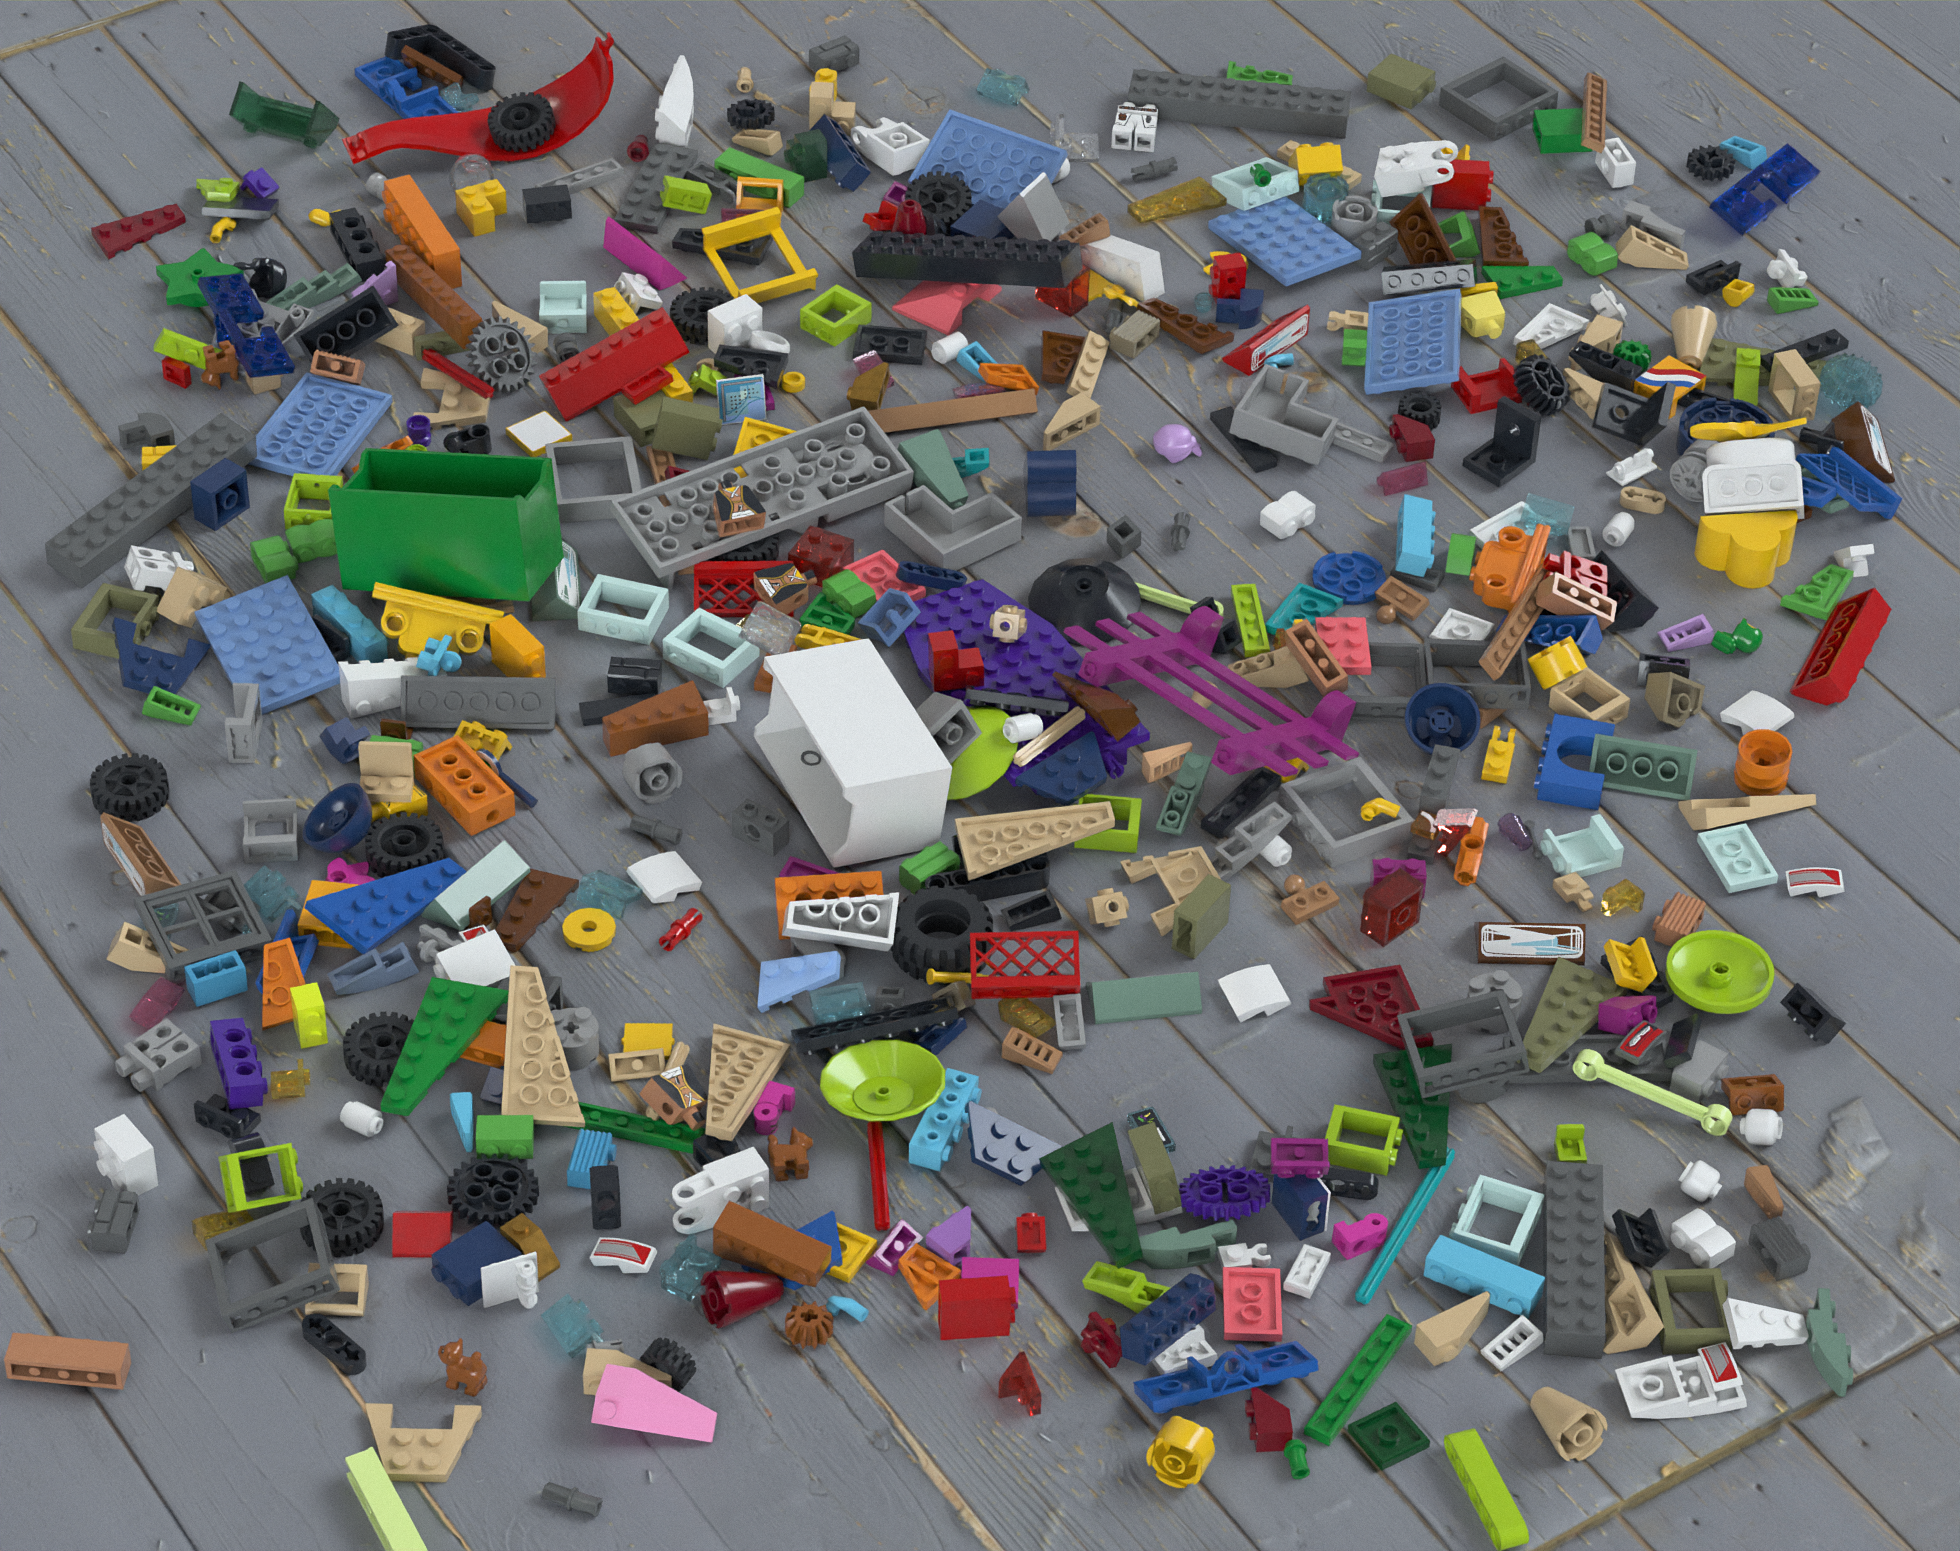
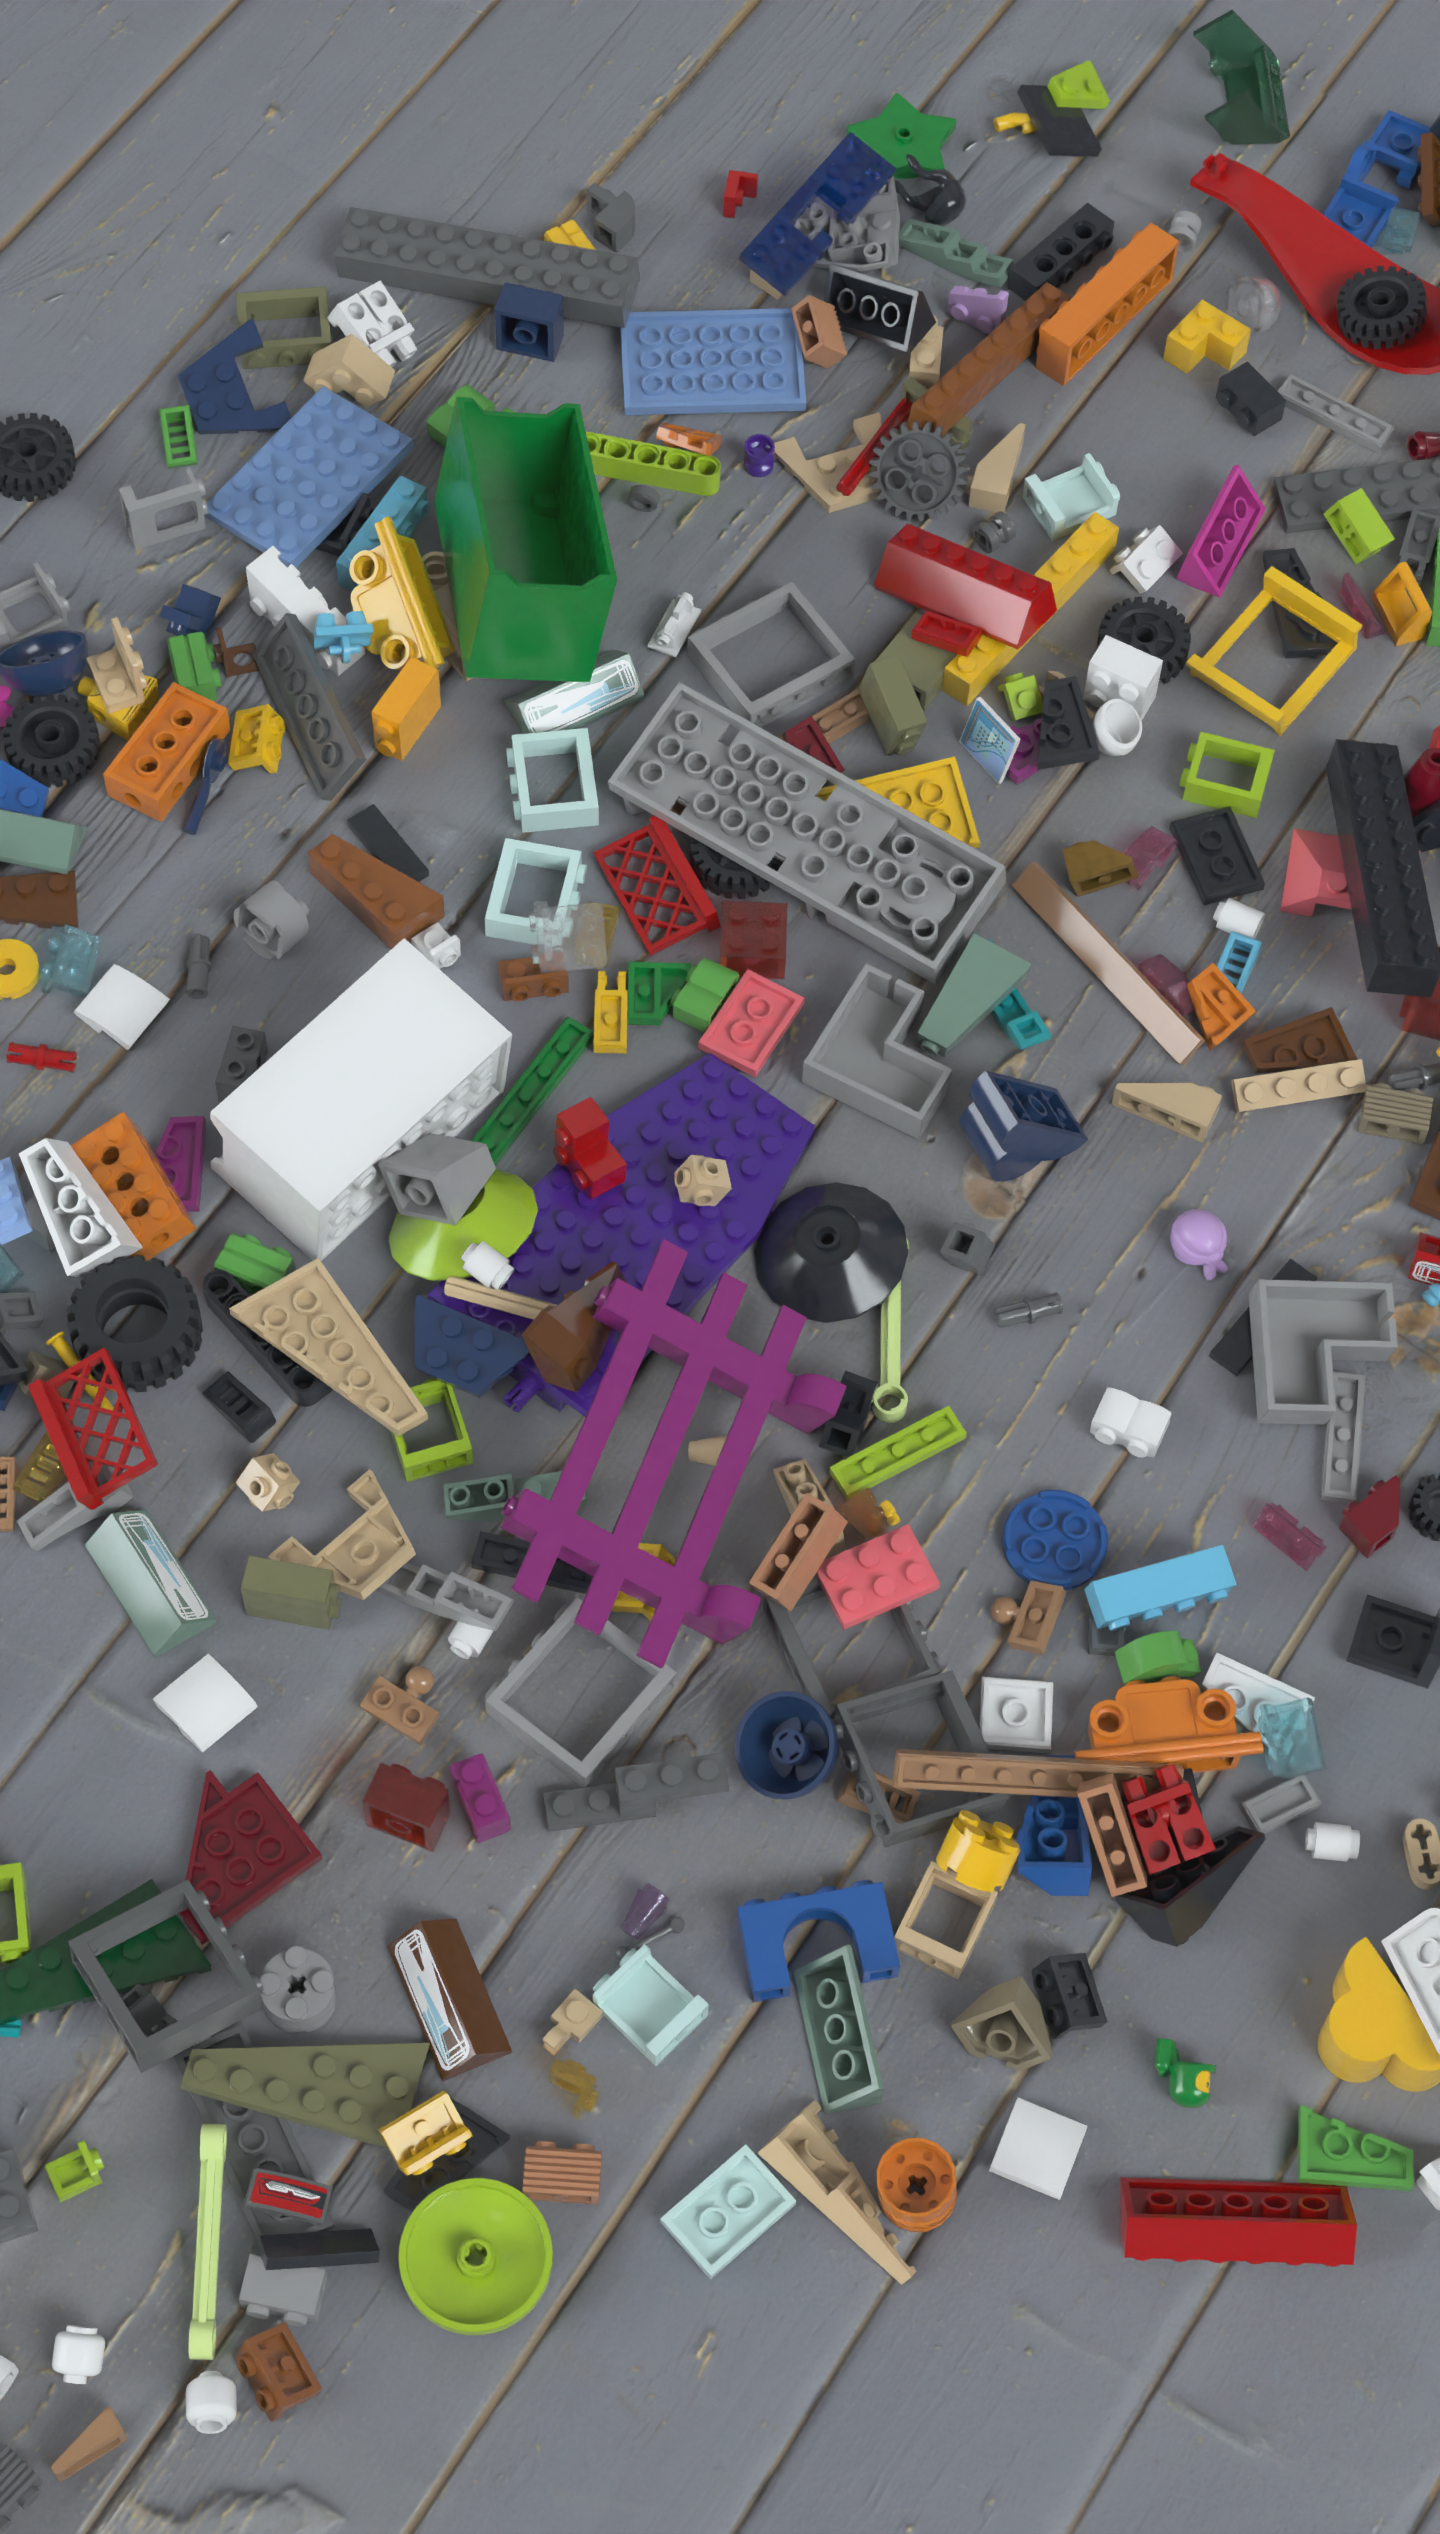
camera: 65 degrees right, 20 degrees up
dark red wing [91,203,186,260] -> none
lime plate [153,328,222,370] -> none
dark orange animal [201,340,239,390] -> none
dark purple bracket [240,167,280,199] -> none
lime window [284,473,343,529] -> none
yellow arm [308,209,341,227] -> none
black piece [443,424,492,455] -> none
white tile [506,411,572,457] -> none
black brick [607,656,662,696] -> none
torso [713,480,766,537] -> none
torso [754,563,817,620] -> none
yellow tile [782,372,805,393] -> none
medium blue window [858,588,921,647] -> none
dark blue beam [896,561,967,591] -> none
black wing [965,685,1069,716] -> none
light nougat slope [1142,742,1192,783] -> none
teal wing [1265,583,1343,639] -> none
yellow arm [1361,798,1400,821] -> none
clear orange tile [1410,810,1446,841] -> none
slope [1433,808,1478,857] -> none
orange piece [1454,816,1489,886] -> none
yellow hinge [1481,726,1516,784] -> none
magenta slope [1598,996,1658,1036] -> none
lavender slope [1657,614,1714,652] -> none
black brick [1780,982,1846,1044] -> none
slope [1786,867,1845,898] -> none

